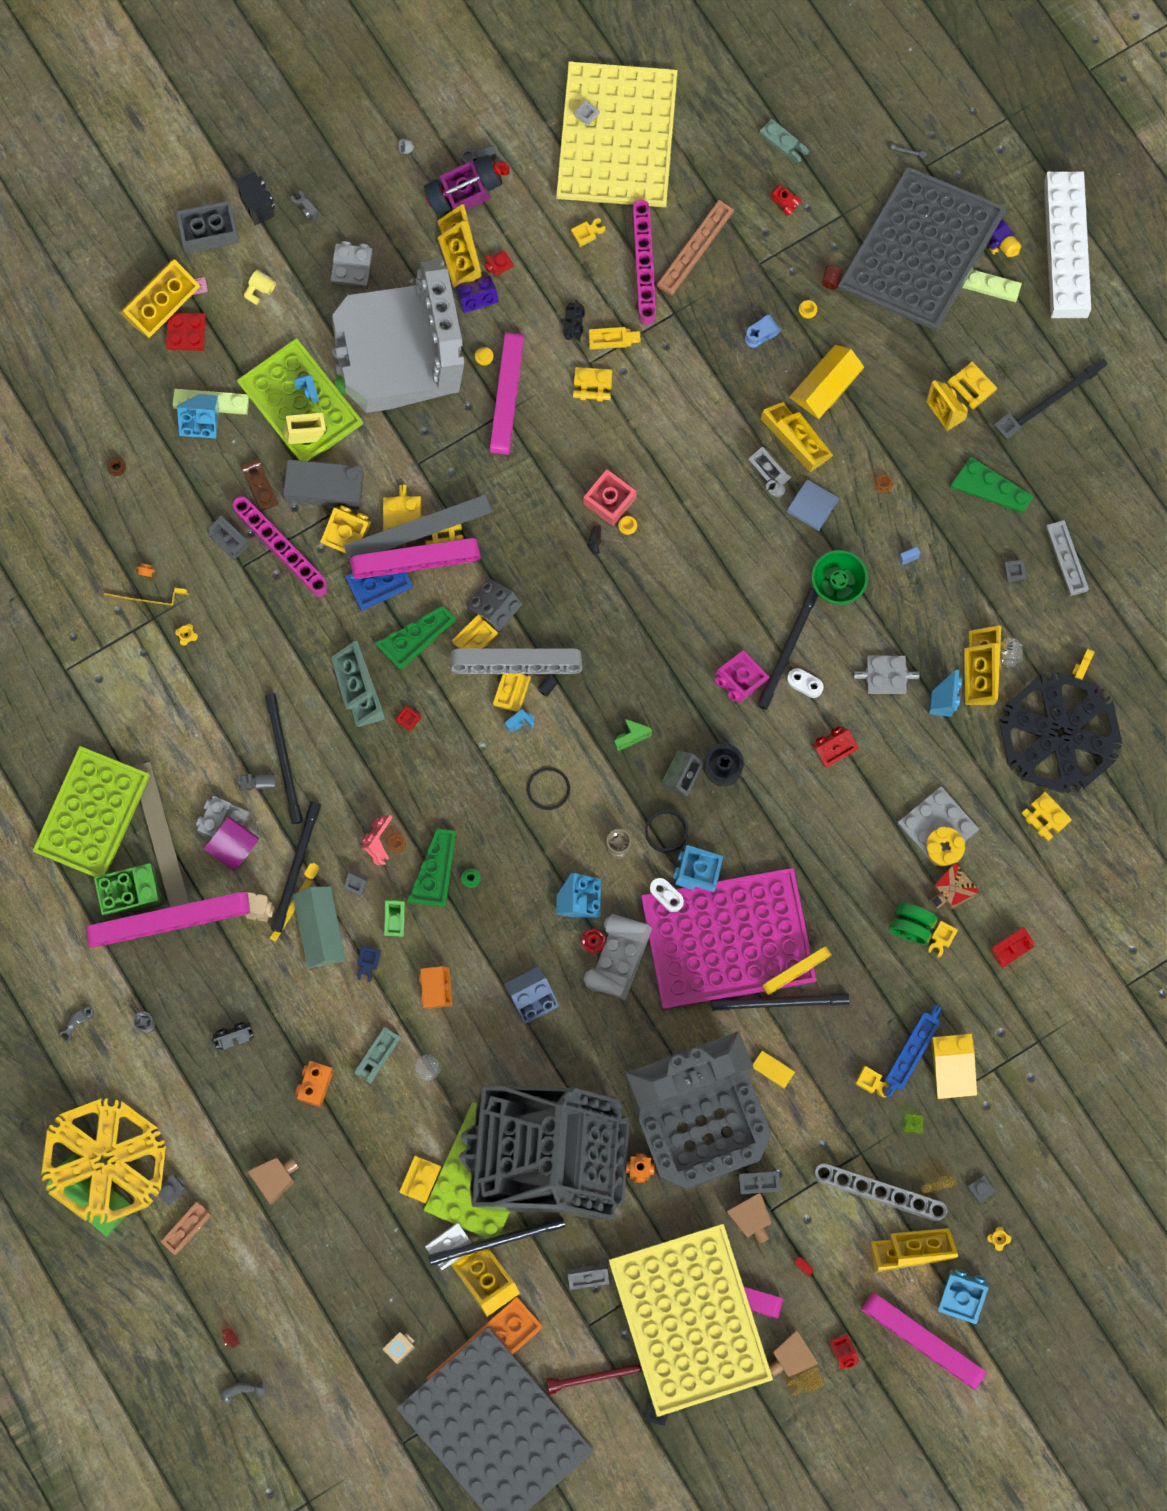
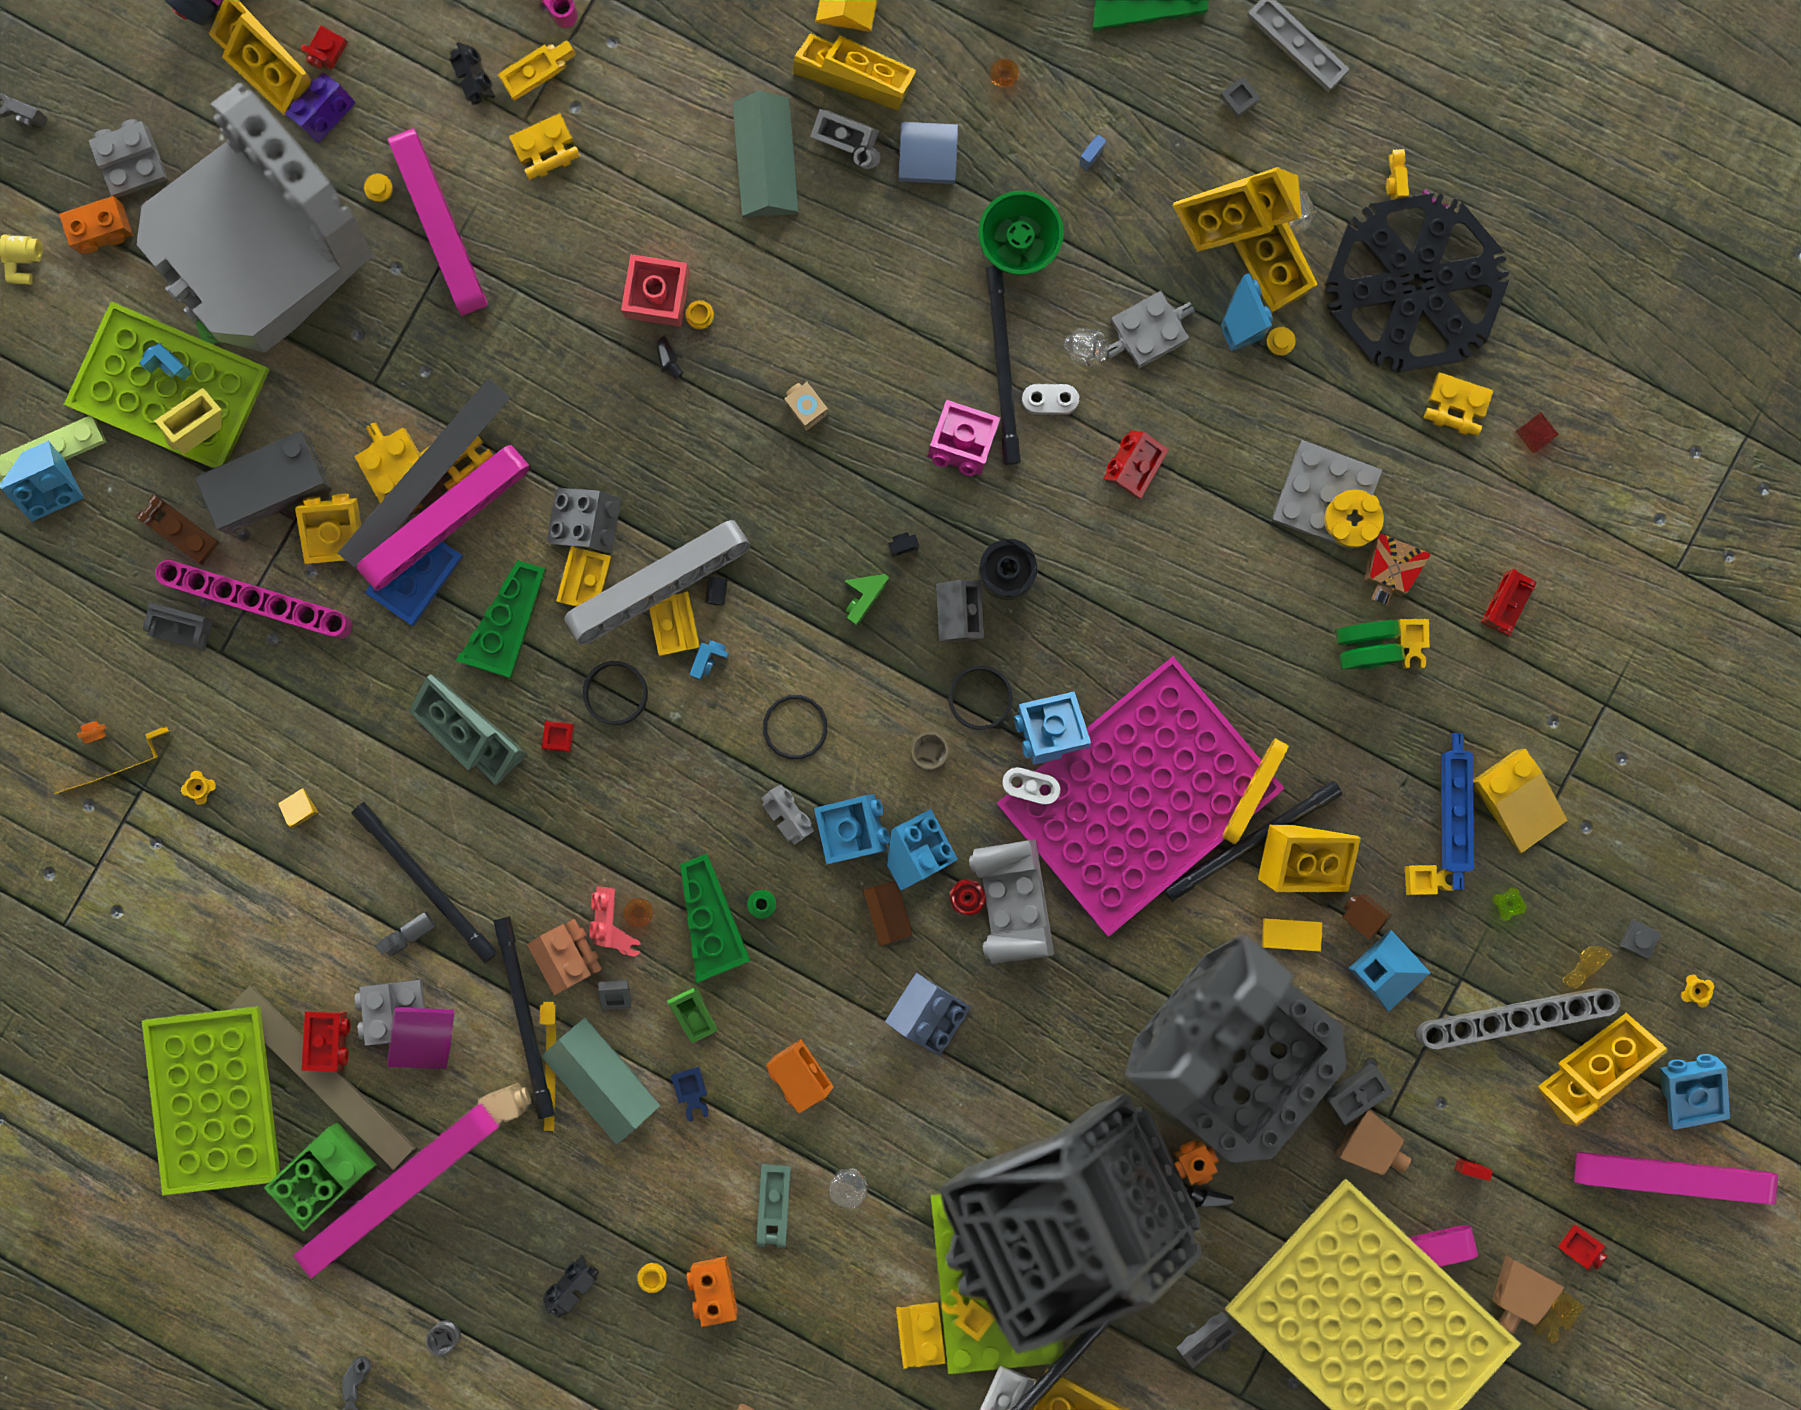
camera: 30 degrees left, 10 degrees up
none -> orange brick [59,196,133,254]
none -> yellow slope [278,788,319,828]
none -> red bracket [301,1011,351,1072]
none -> nougat brick [527,919,602,996]
none -> black tyre [583,661,648,725]
none -> yellow plate [637,1263,667,1293]
none -> sand green slope [733,90,799,218]
none -> light grey hinge [761,785,814,845]
none -> tan brick [784,382,829,431]
none -> dark azure plate [814,794,890,864]
none -> reddish brown panel [863,881,913,946]
none -> black plate [888,532,919,558]
none -> yellow plate [941,1289,994,1341]
none -> clear head [1064,327,1109,367]
none -> yellow slope [1172,168,1301,252]
none -> black bar [1187,1187,1234,1208]
none -> yellow slope [1258,825,1361,892]
none -> yellow plate [1267,327,1296,356]
none -> reddish brown brick [1342,893,1393,940]
none -> dark azure slope [1348,930,1430,1012]
none -> clear red plate [1516,413,1559,454]

